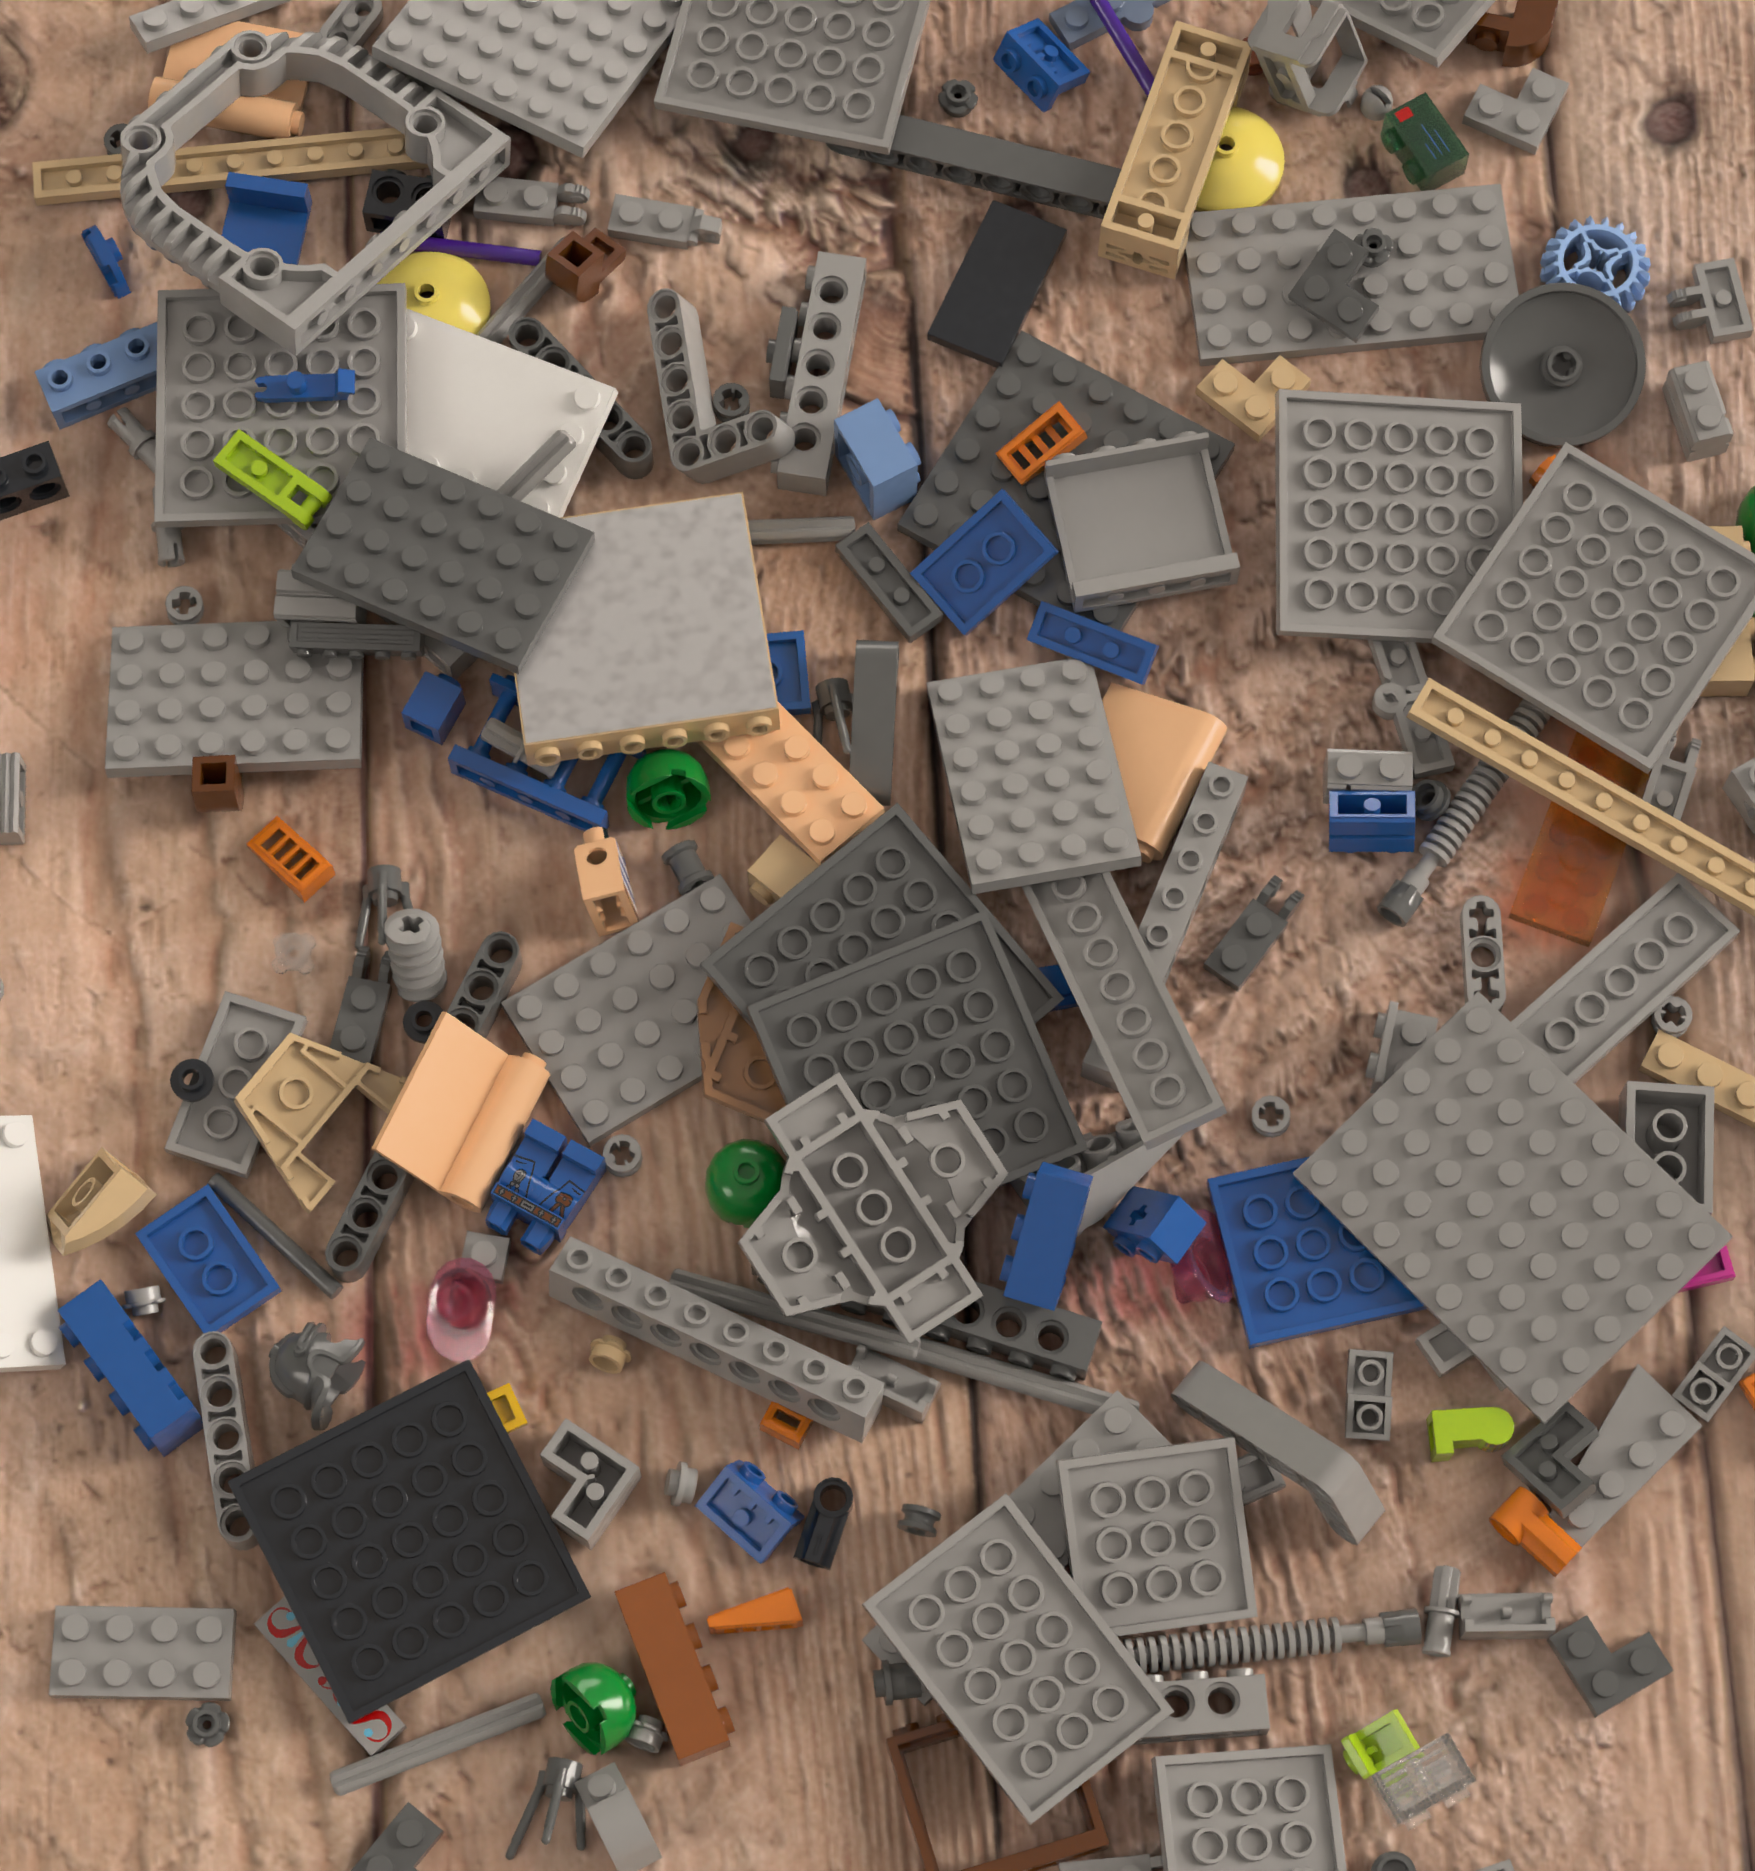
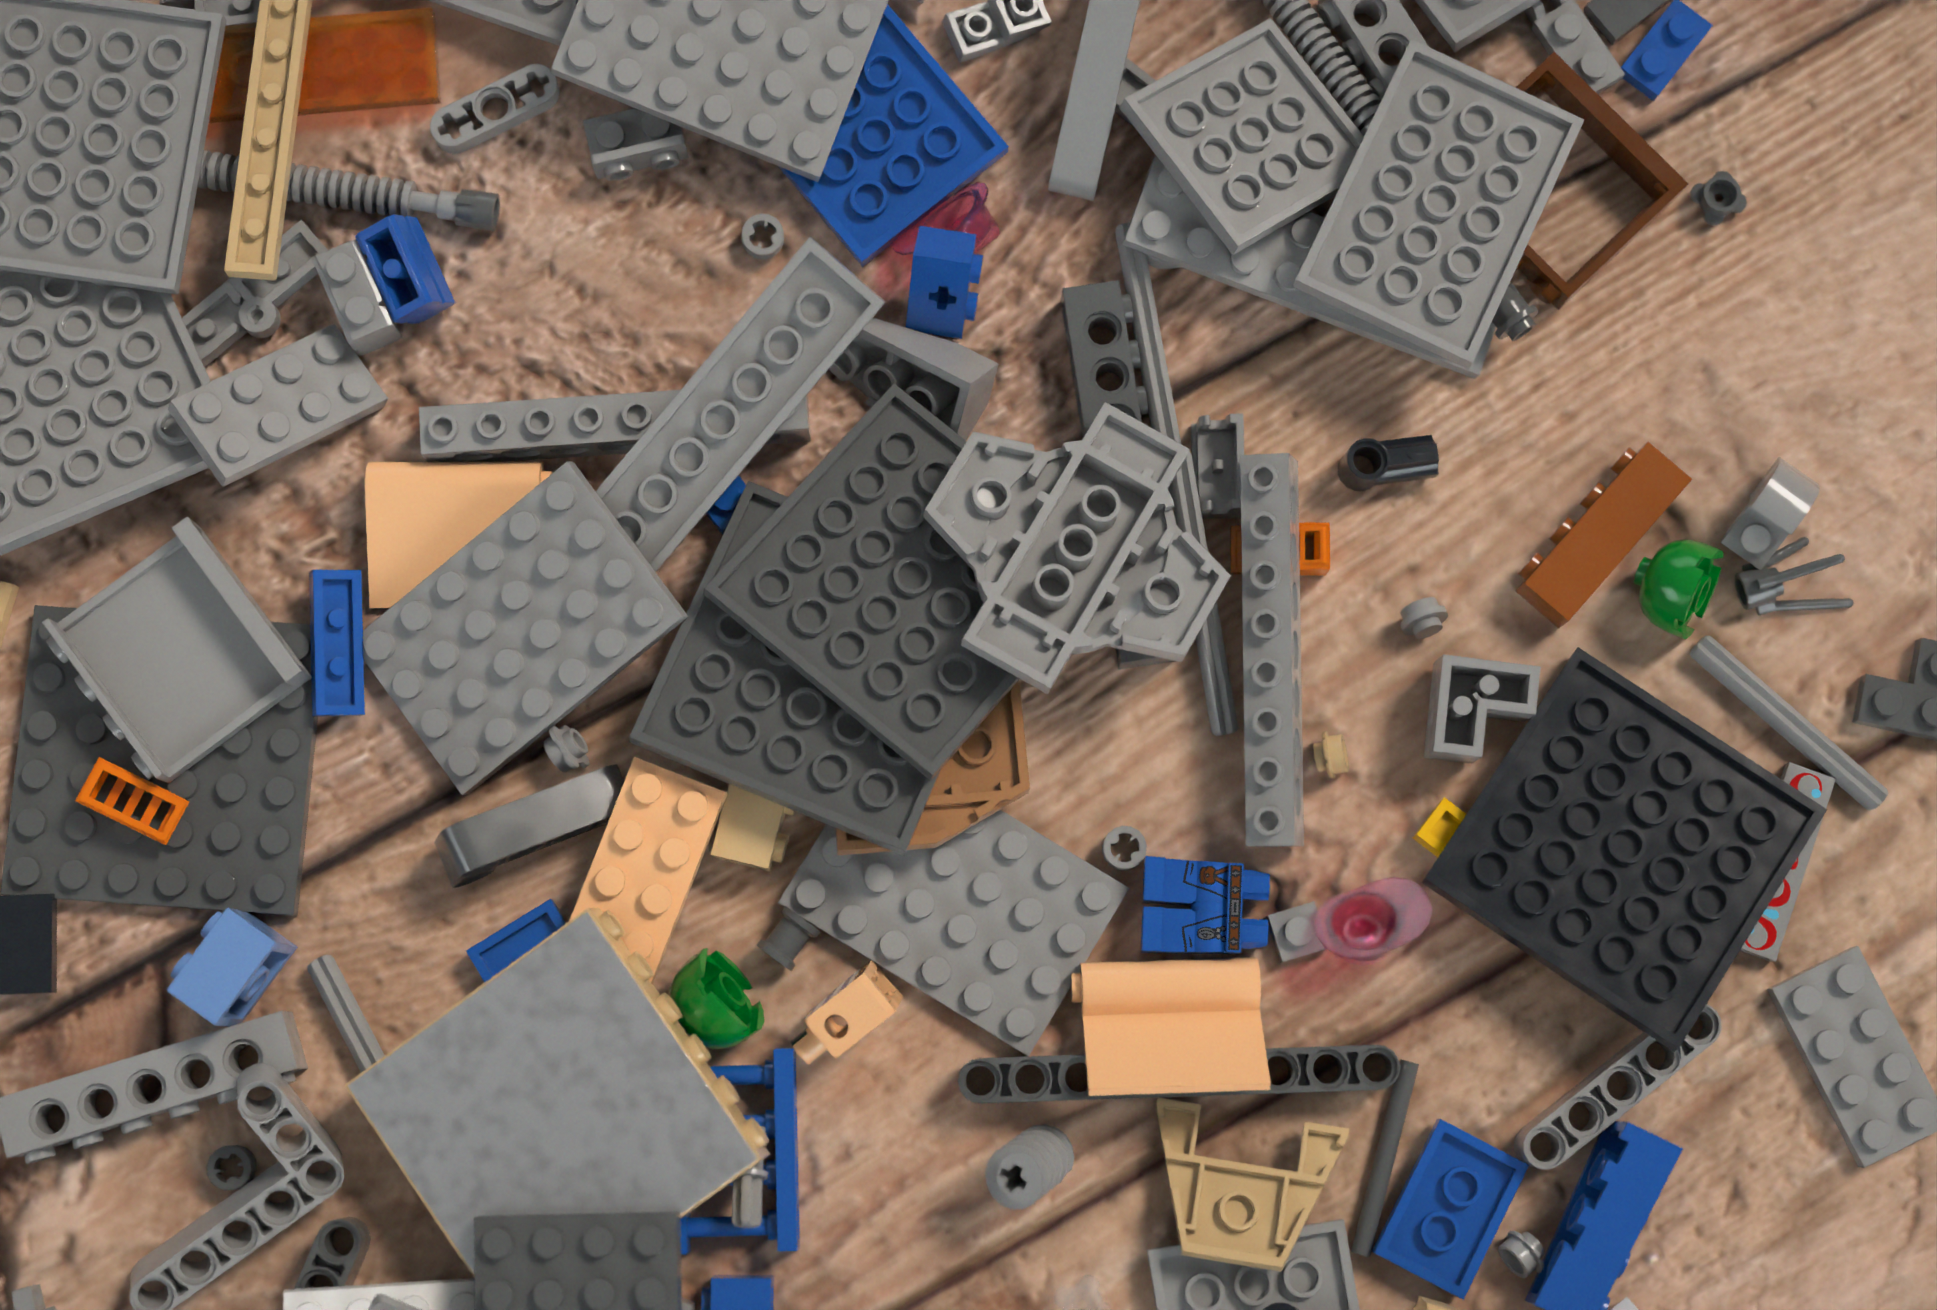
camera: 120 degrees left, 10 degrees up
dark grey plate [185,1702,230,1747] -> none
dark grey helmet [269,1322,366,1431] -> none
dark grey hinge [330,945,393,1064] -> none
dark grey plant [355,865,413,949] -> none
black plate [403,1001,444,1044] -> none
light grey plate [625,1715,669,1753] -> none
blue bracket [695,1460,805,1564] -> none
green cylinder [705,1139,786,1228] -> none
orange slope [706,1587,803,1635] -> none
dark grey plate [766,306,799,399] -> none
dark grey plant [811,678,853,754] -> none
dark grey plate [835,522,943,643] -> none
dark grey bush [897,1504,941,1537] -> none
blue plate [910,489,1059,636] -> none
blue wedge [999,1161,1093,1311] -> none
dark grey hinge [1203,875,1304,992] -> none
dark grey plate [1412,779,1451,821] -> none
none -> light grey plate [168,324,388,487]
none -> light grey plate [544,725,590,773]

